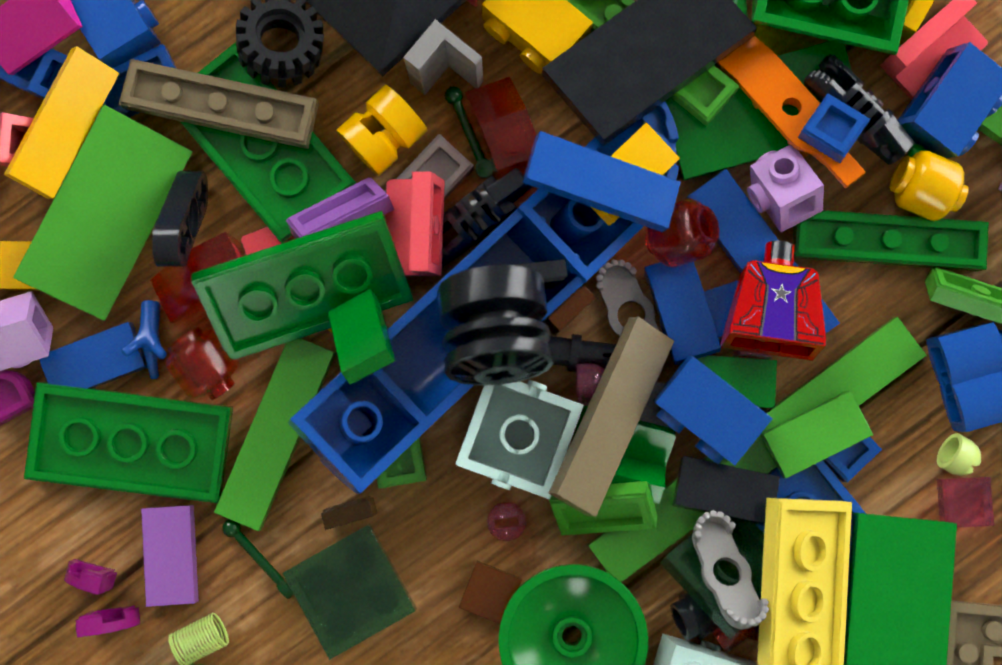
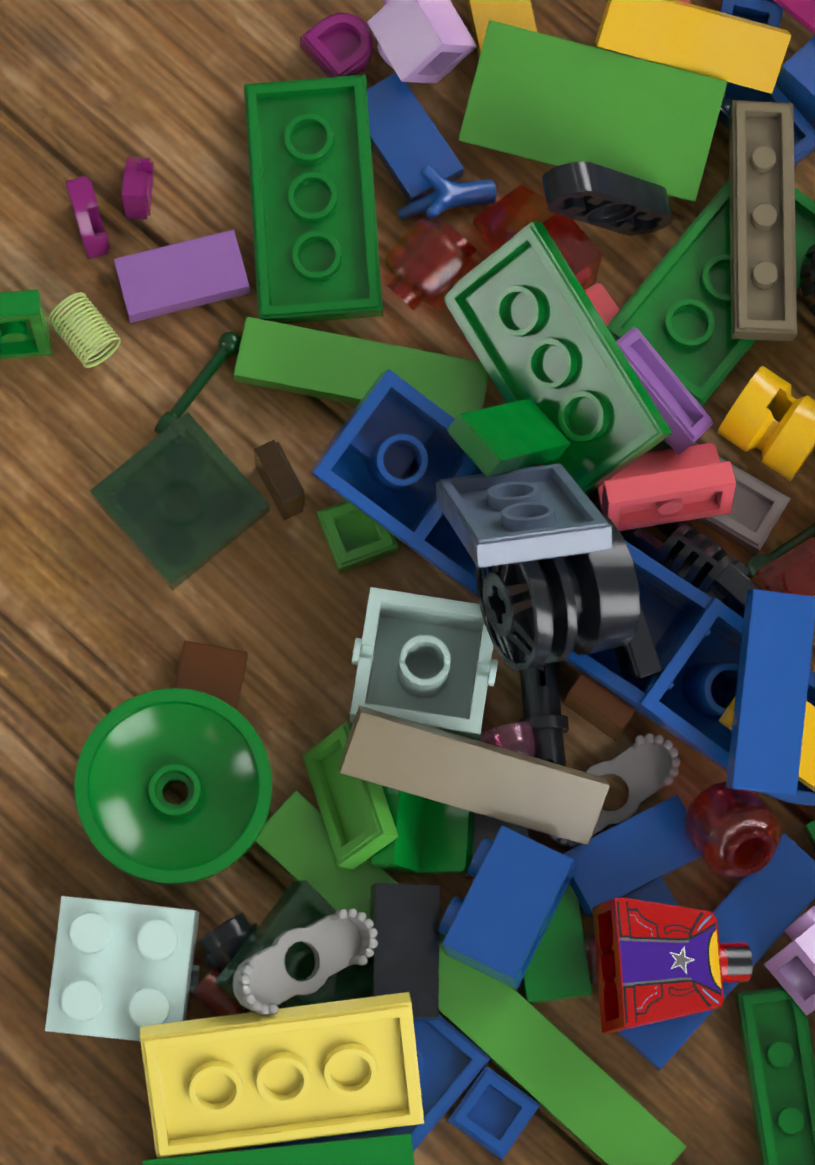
camera: 70 degrees right, 10 degrees down
clear pink hinge [487,502,526,541] -> none
bright green tile [760,391,873,479] -> none
none -> sand blue tile [436,464,612,568]

